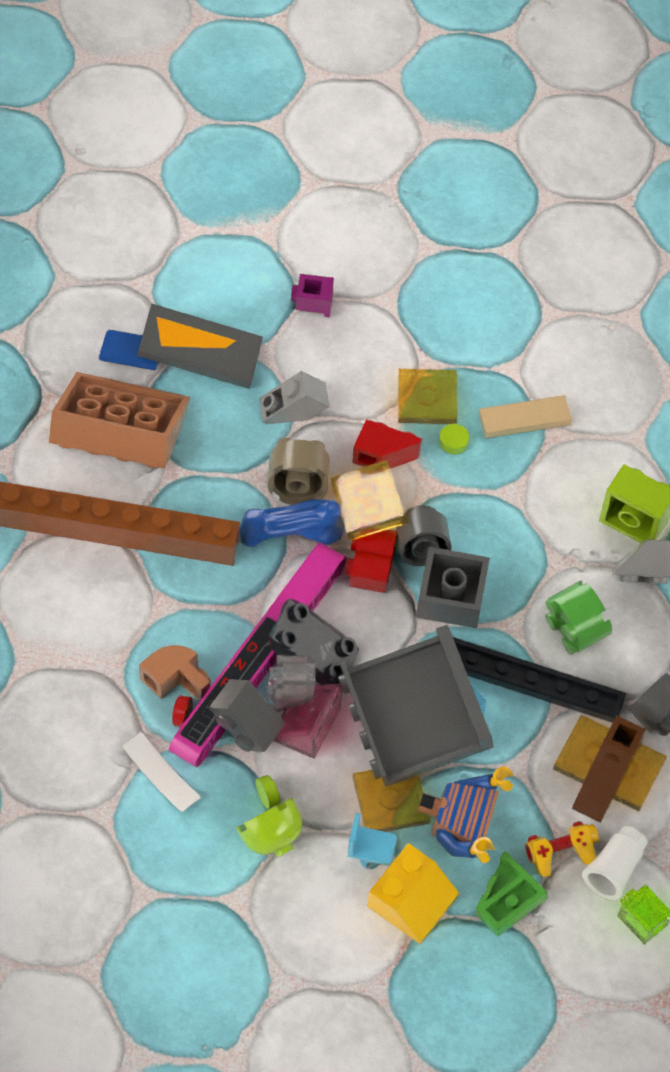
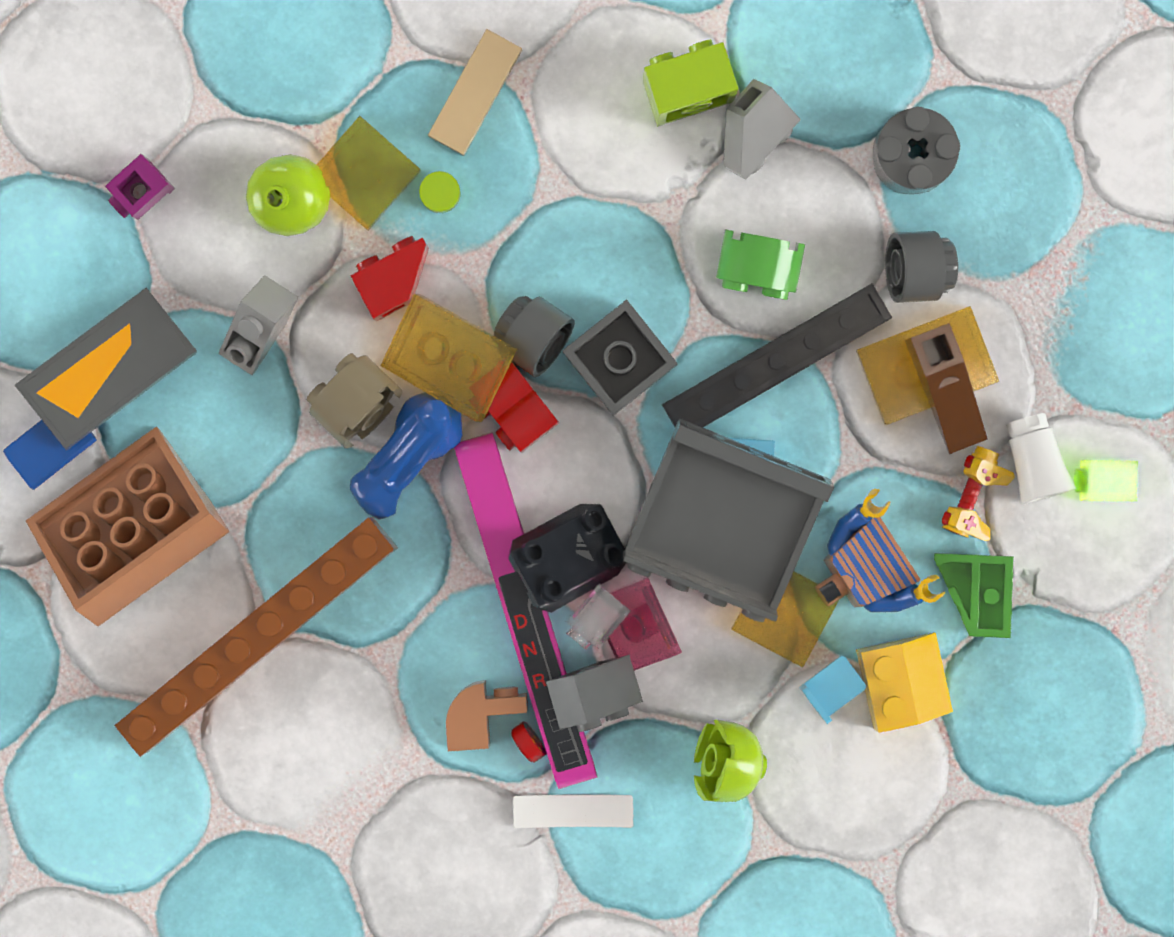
camera: 40 degrees left, 30 degrees up
lime tile [255,775,280,809] -> none
none -> lime cylinder [246,154,330,236]

